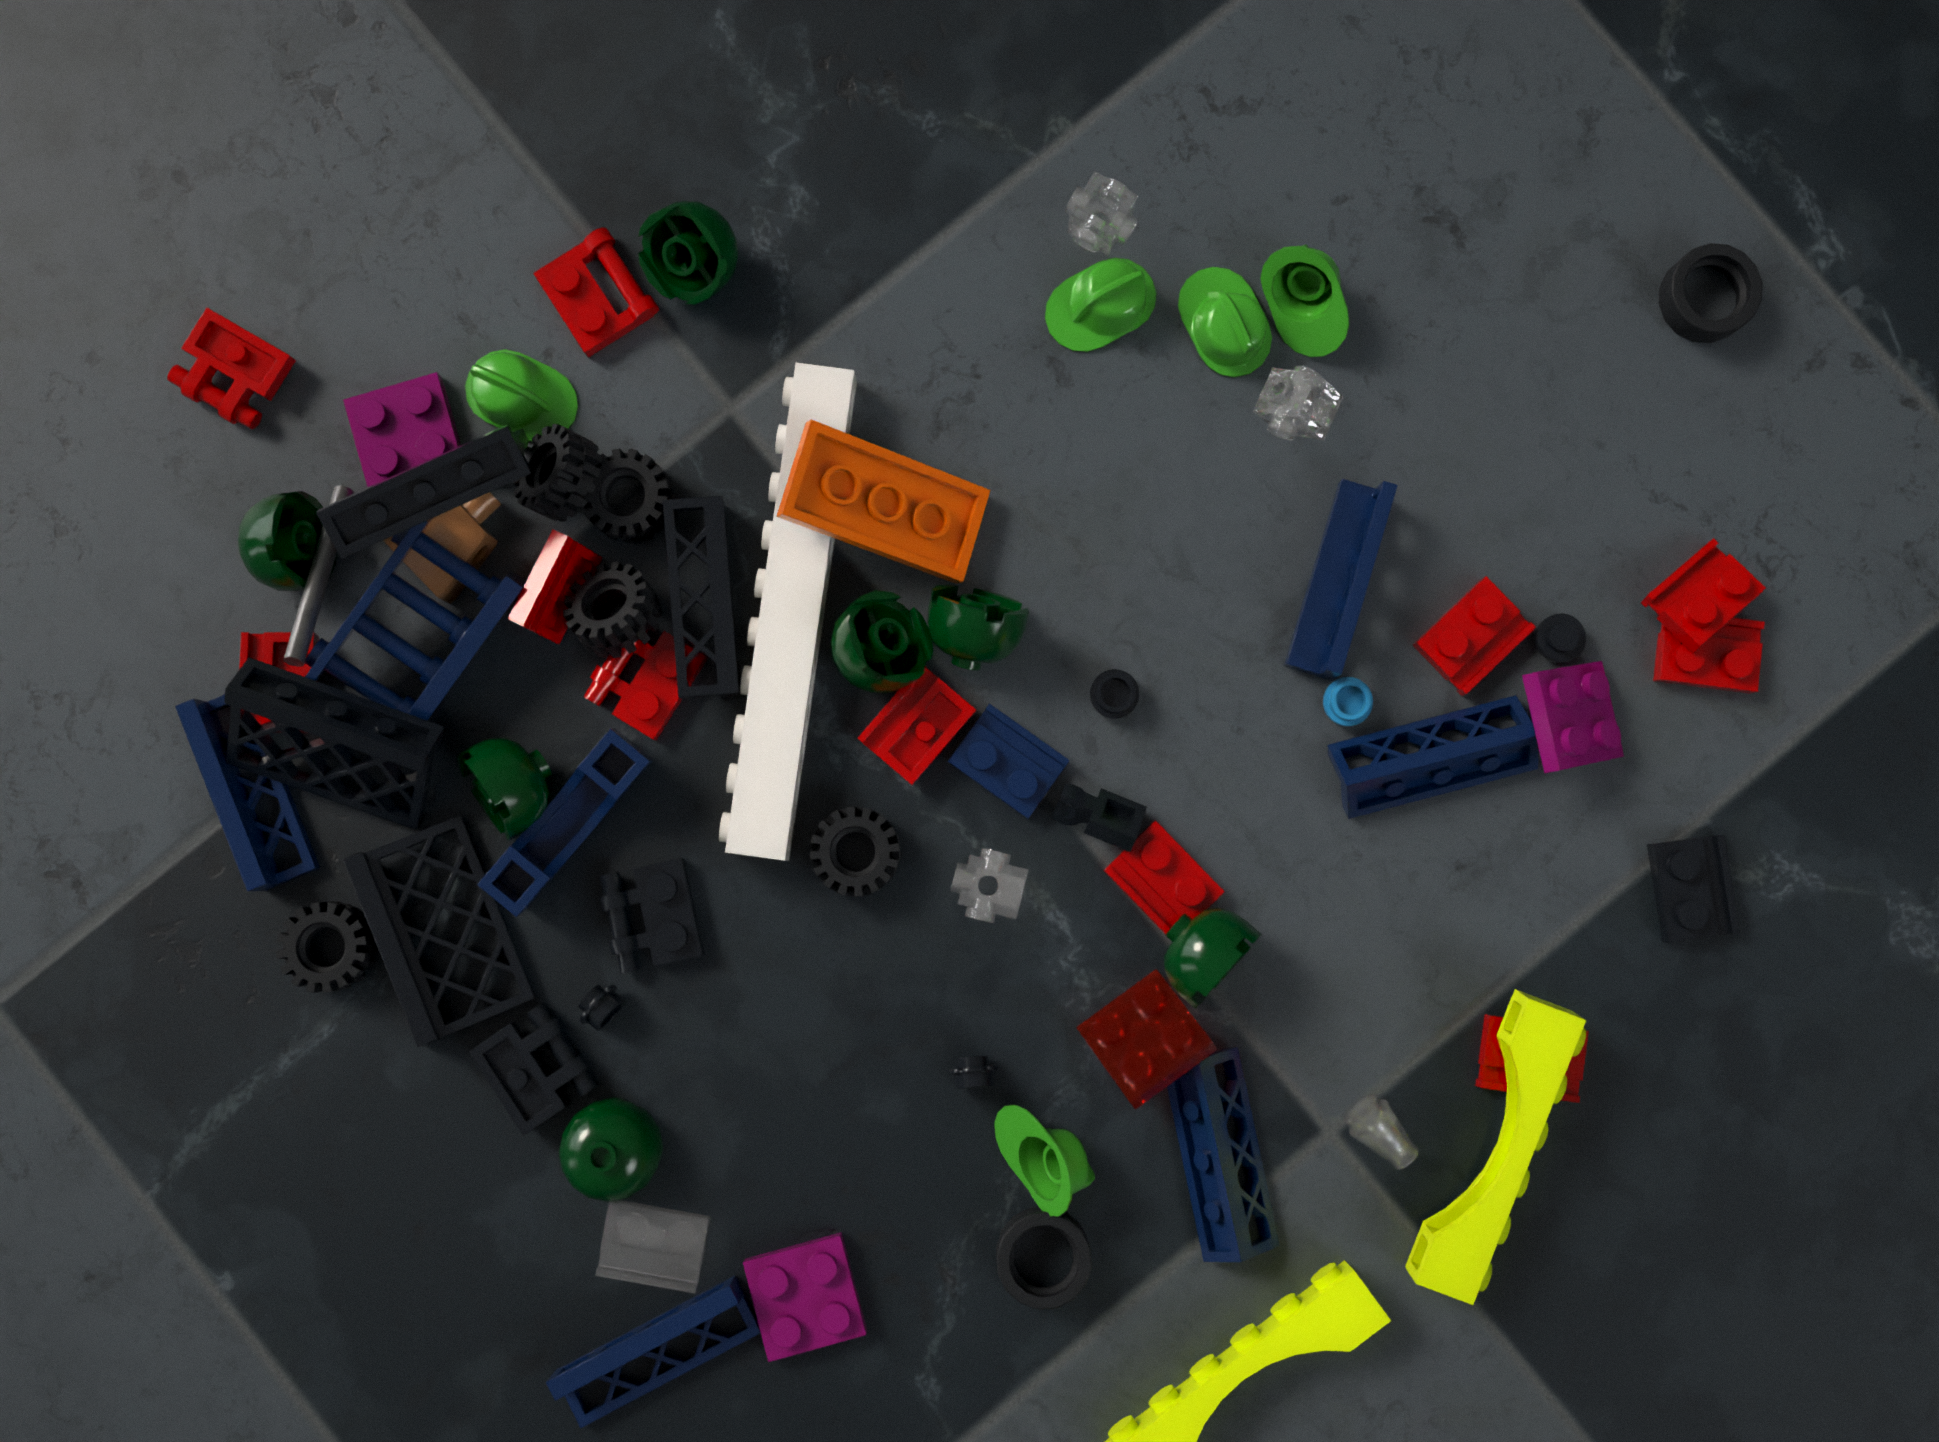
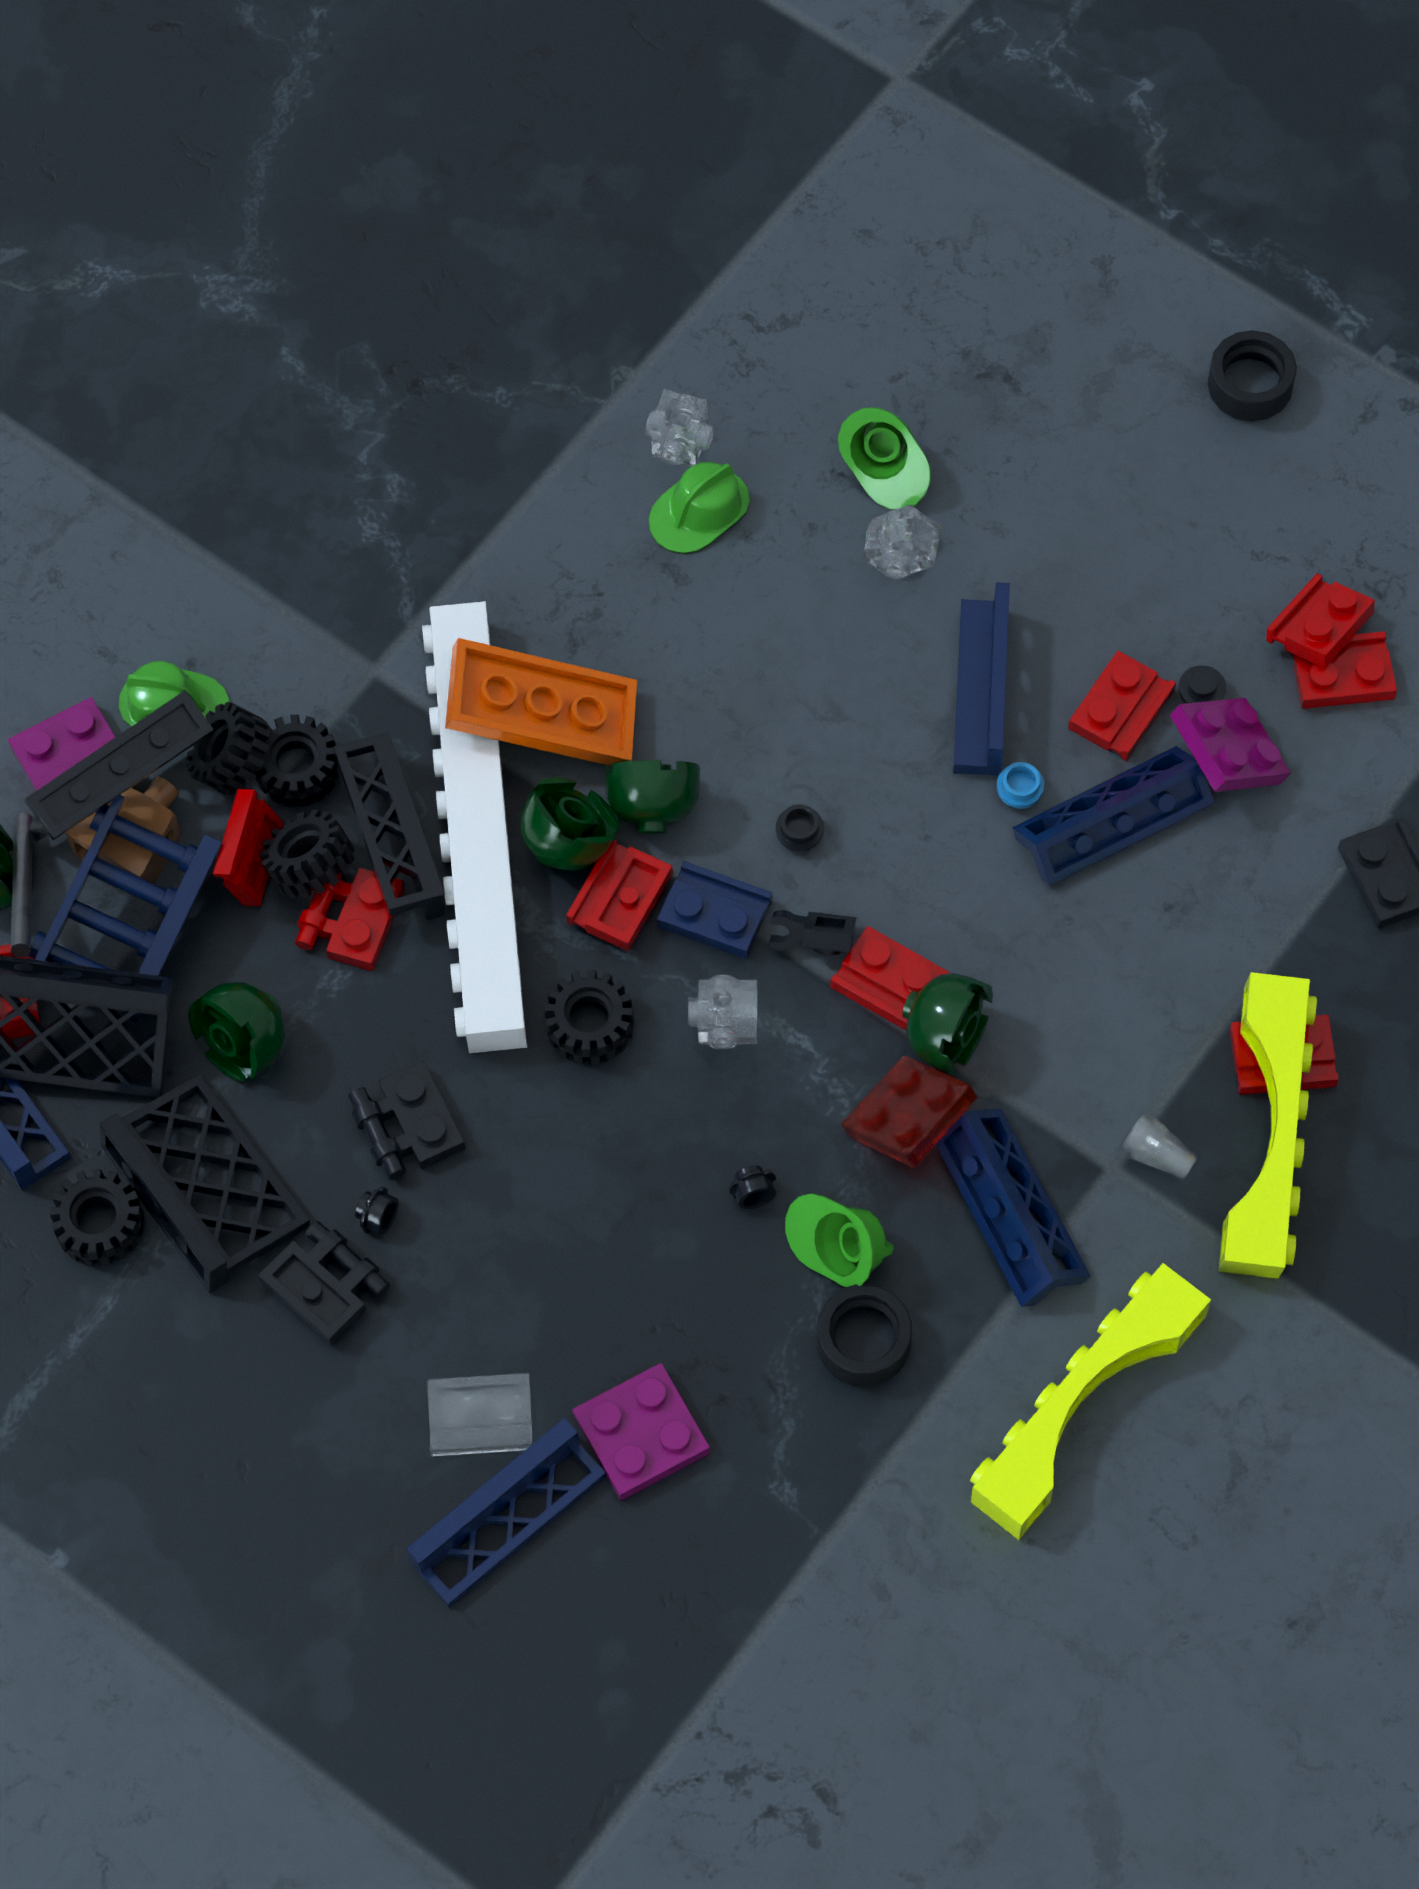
camera: 10 degrees left, 20 degrees down
dark blue arch [477,728,653,917] -> none
red plate [533,227,659,358] -> none
dark green cylinder [559,1097,663,1202] -> none
dark green cylinder [638,201,738,305] -> none
bright green piece [1178,267,1272,377] -> none

